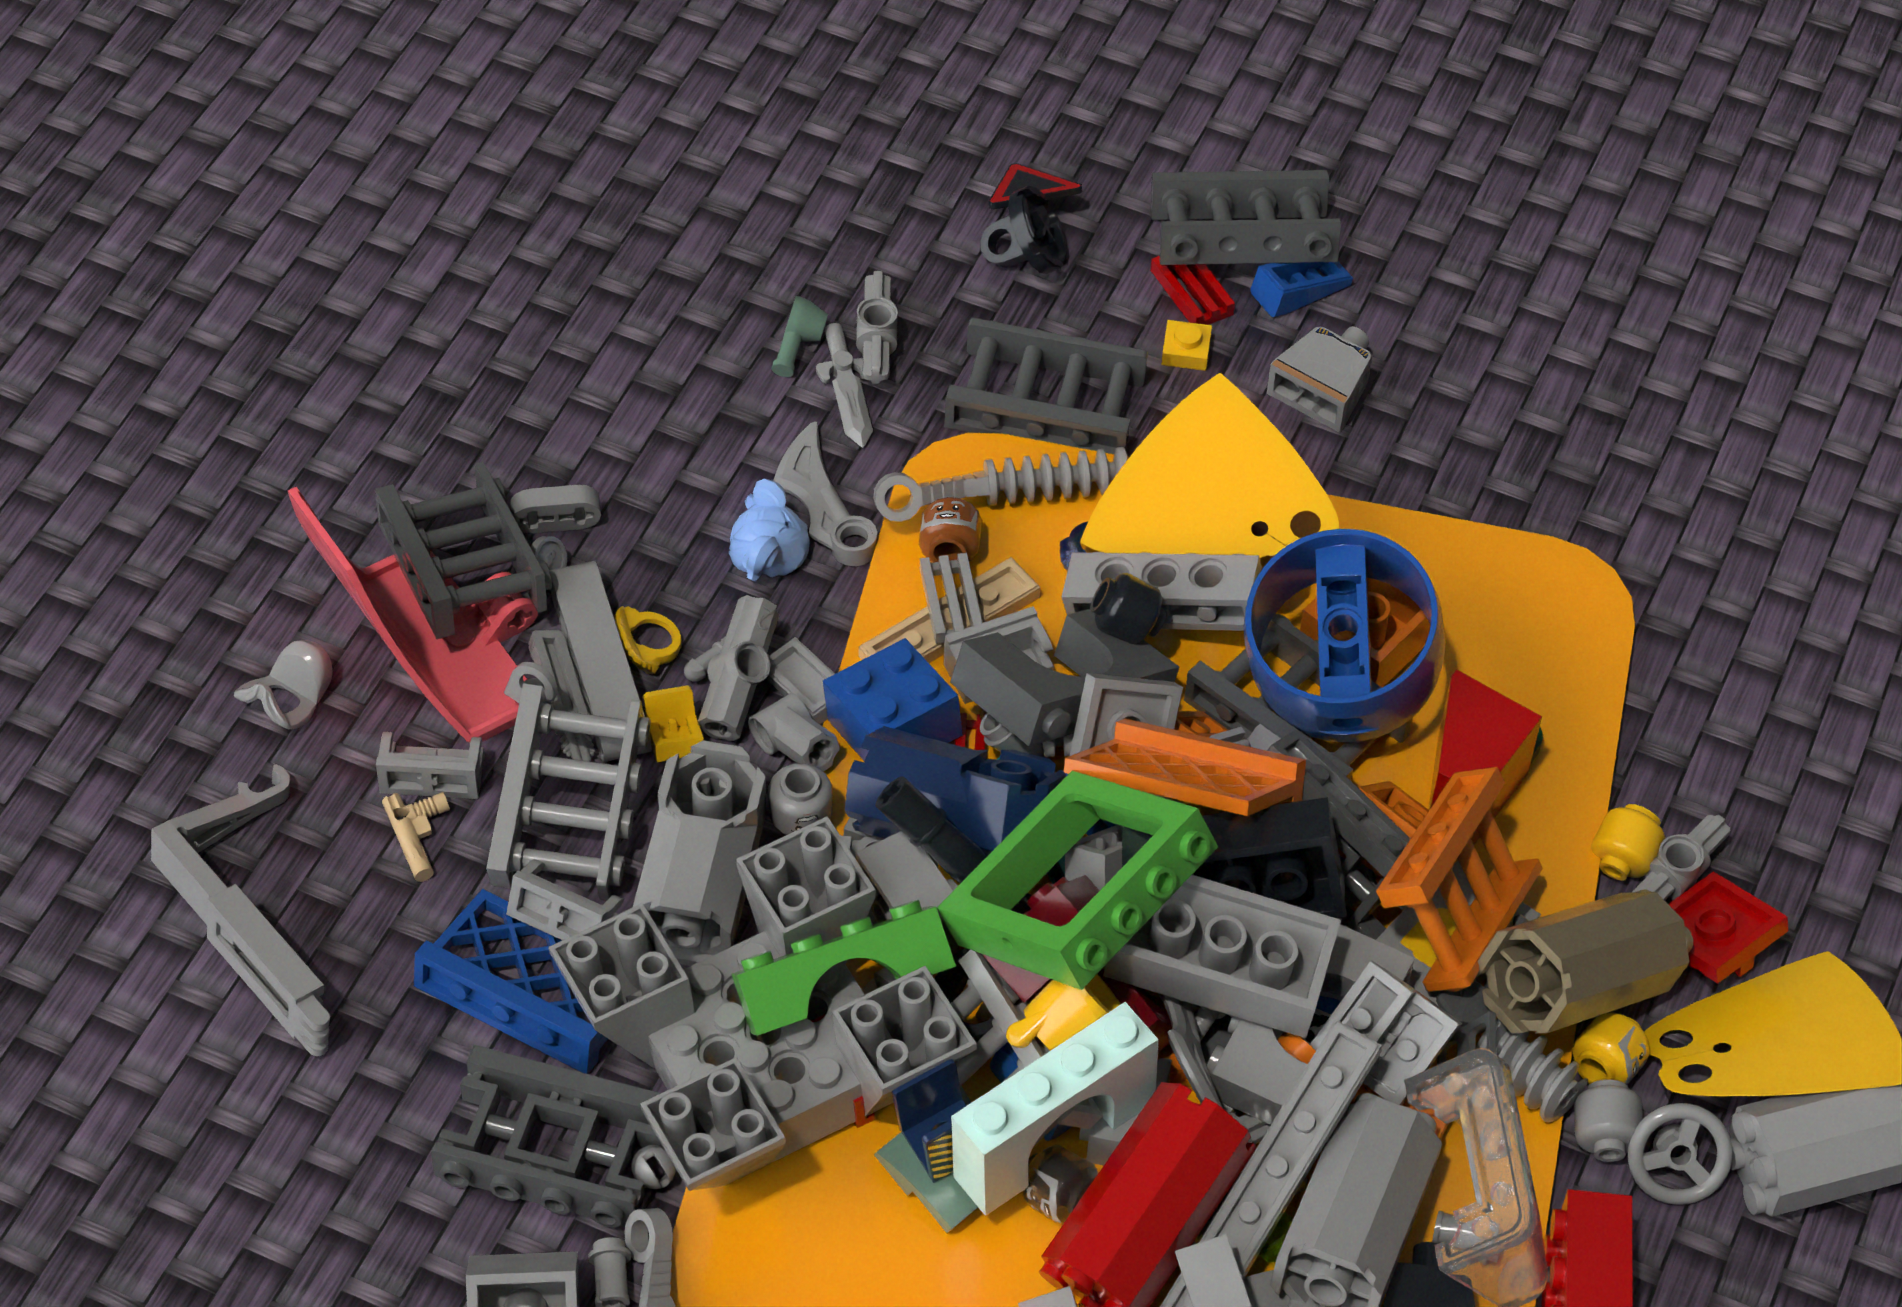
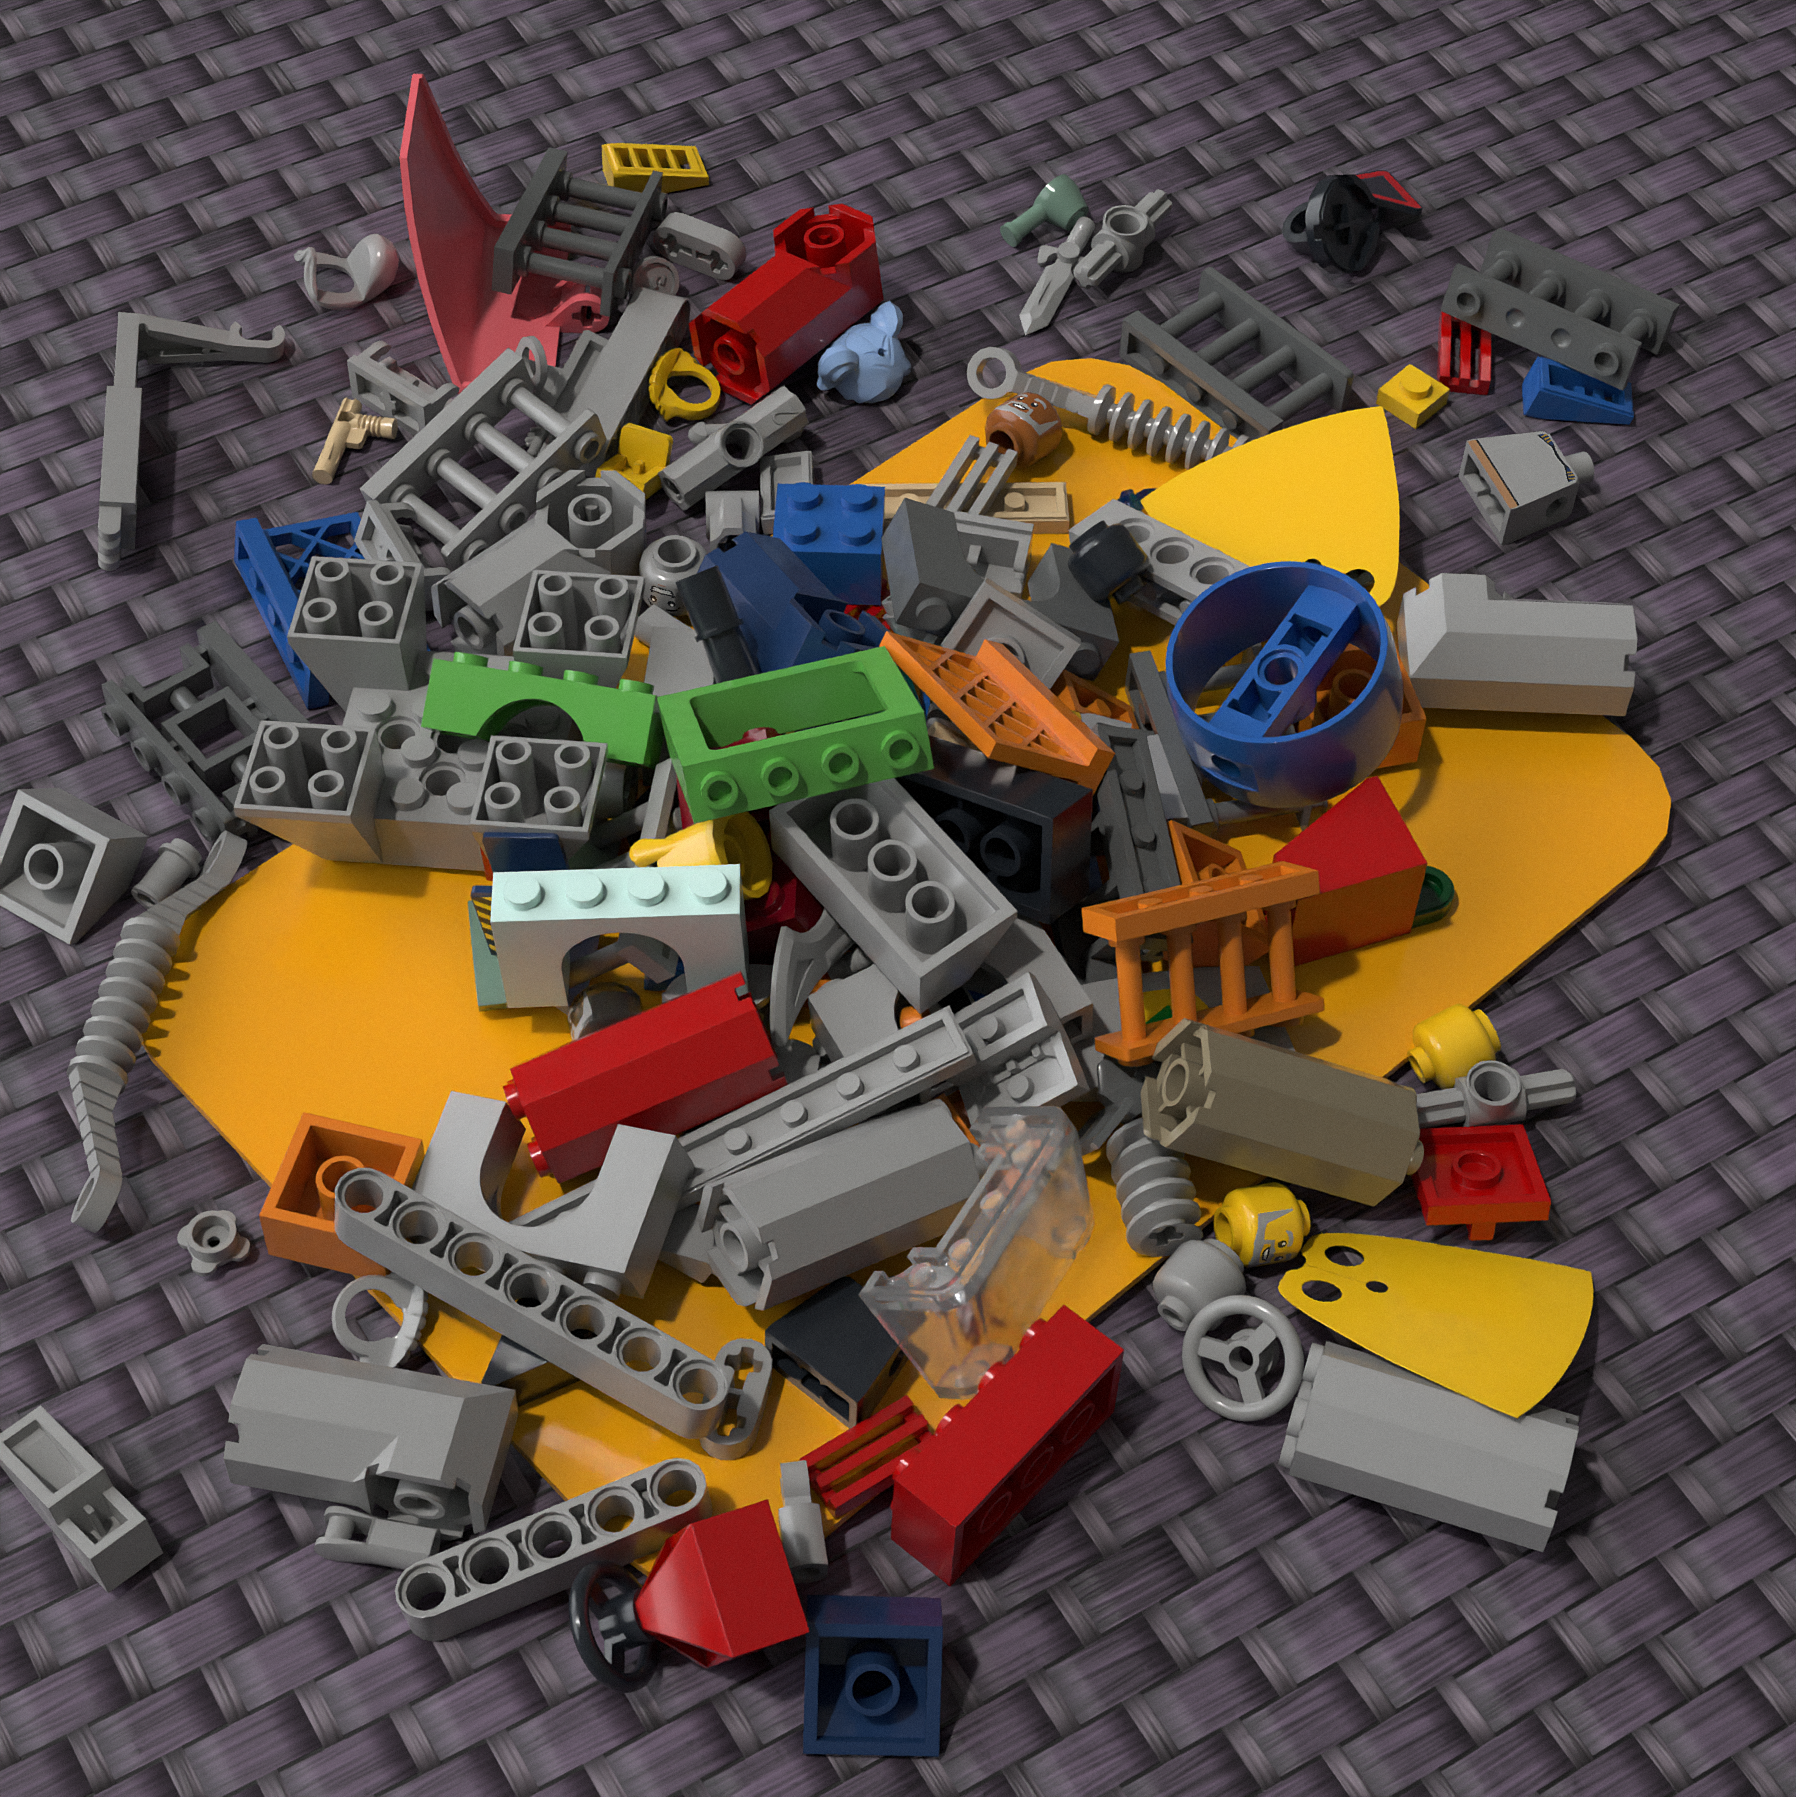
camera: 35 degrees right, 0 degrees up
light grey piece [773,422,878,566] -> none
none -> yellow slope [602,143,709,193]
none -> red brick [688,204,884,405]
none -> light grey brick [1397,573,1638,716]

